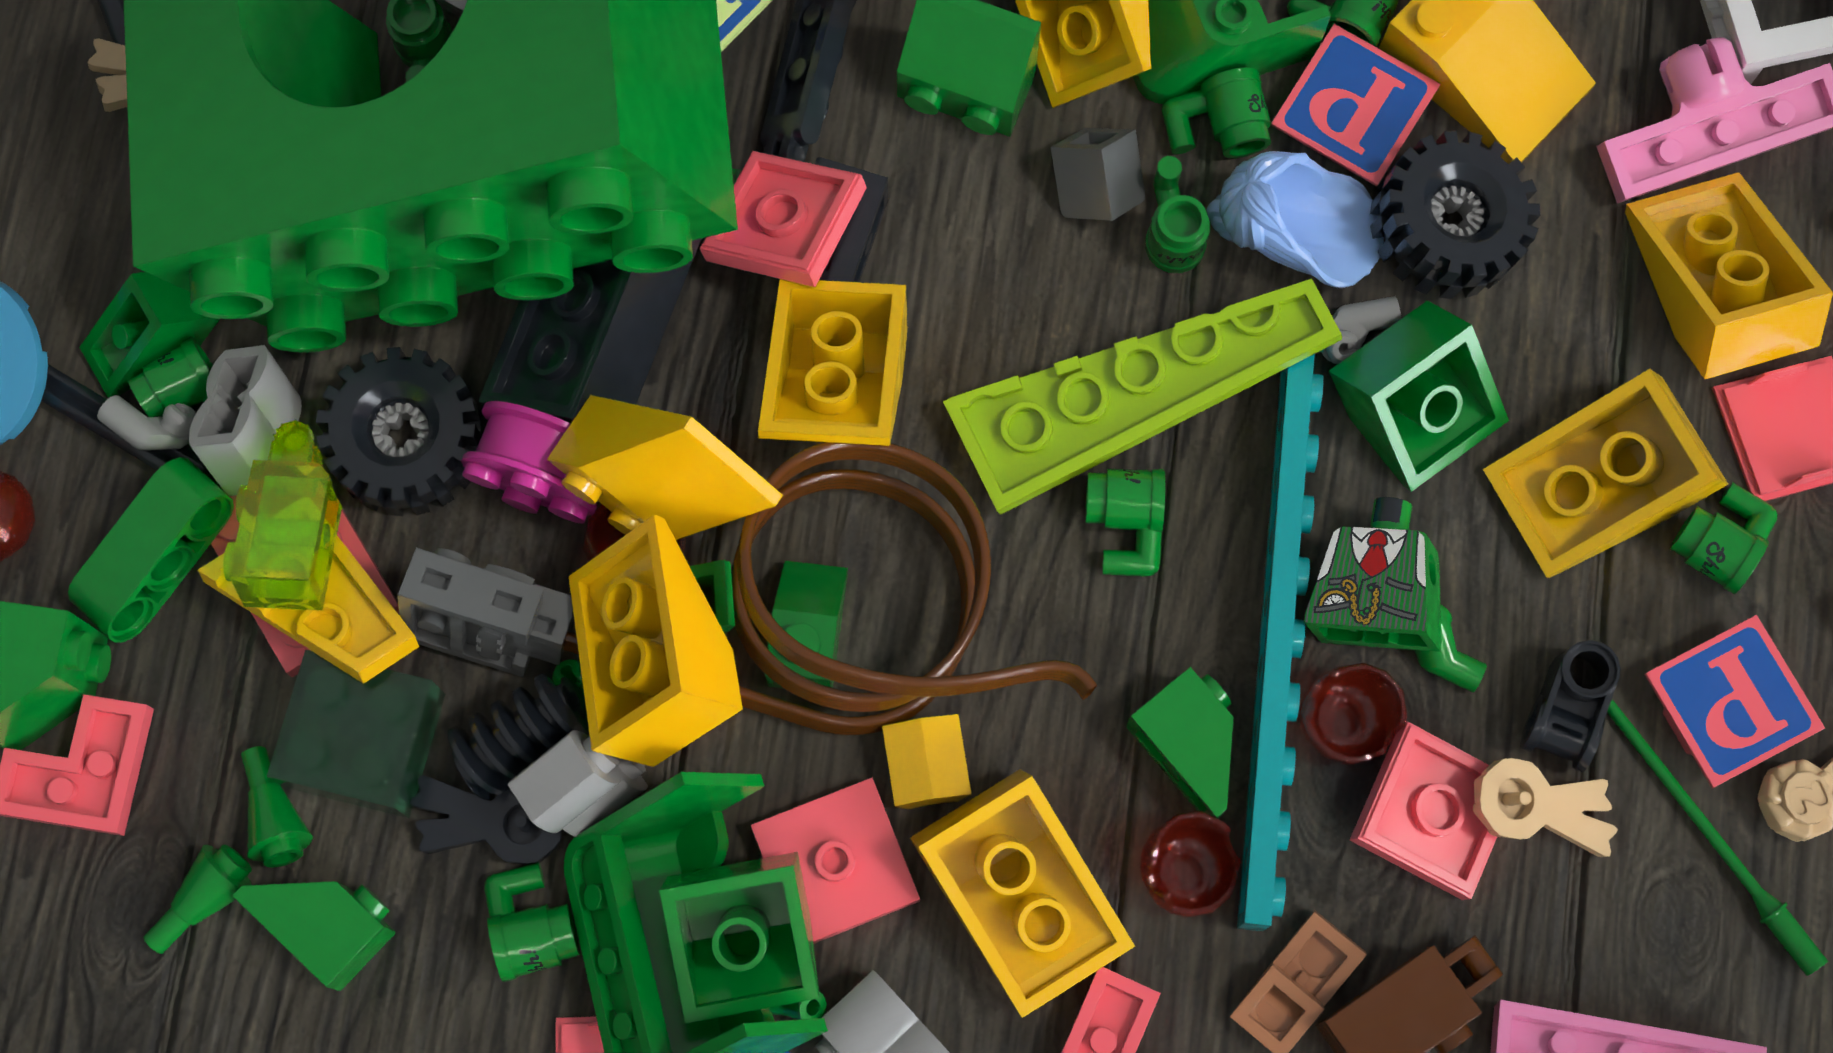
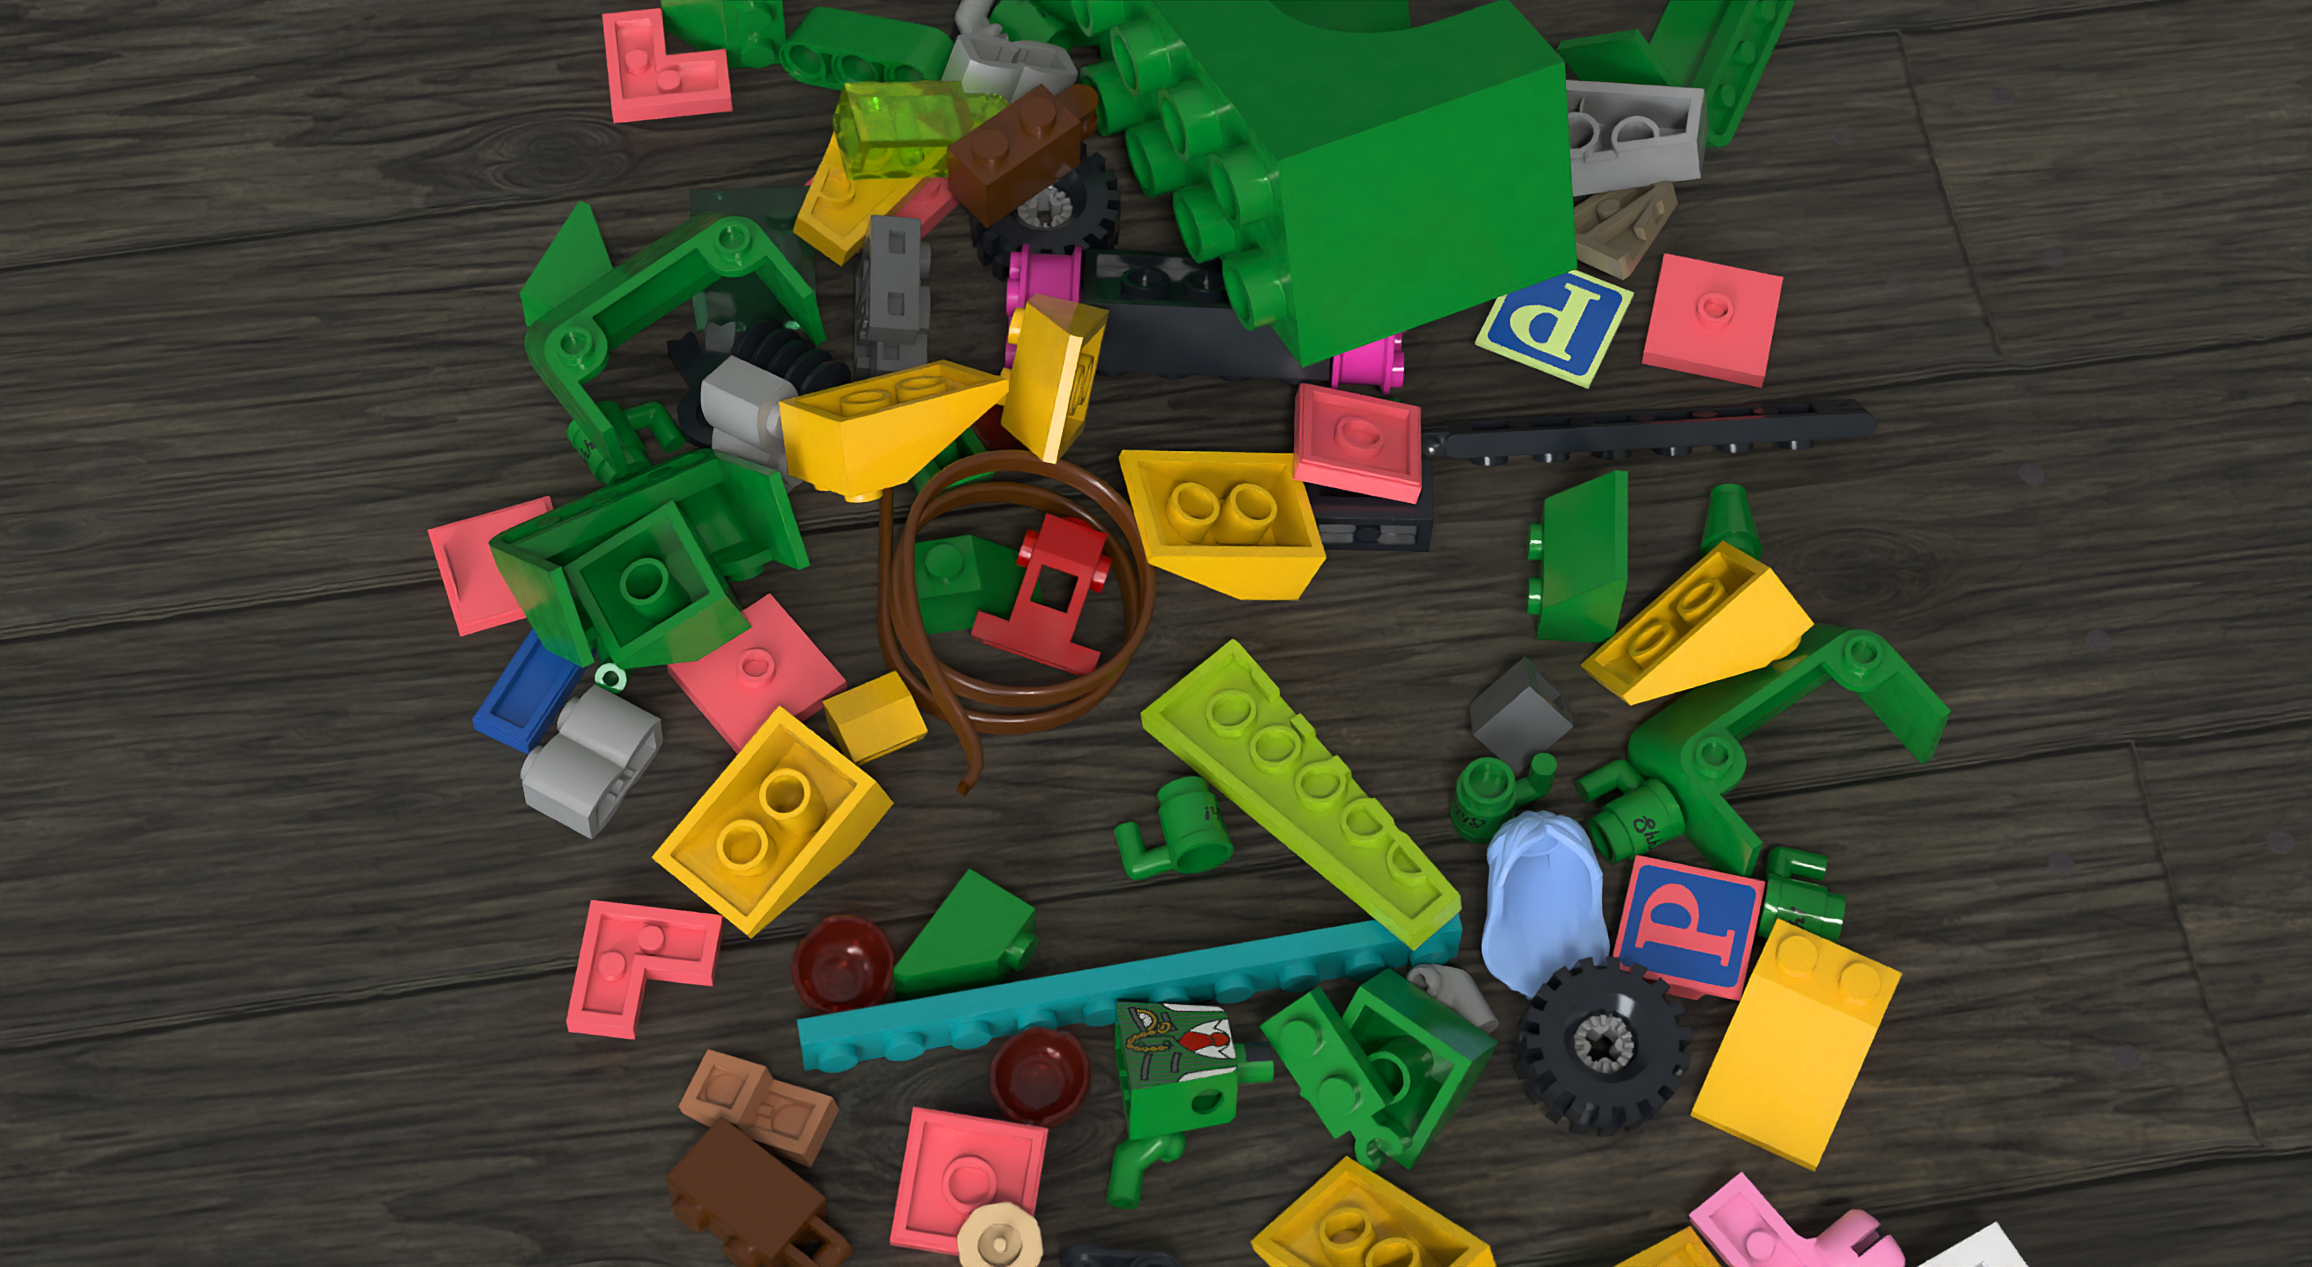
camera: 70 degrees right, 15 degrees down
green cone [143,844,252,954] -> none
green cone [241,746,313,868] -> none
none -> green windscreen [524,211,827,479]
none -> reddish brown brick [947,84,1099,228]
none -> red tile [970,514,1113,677]
none -> green plate [1259,986,1413,1172]

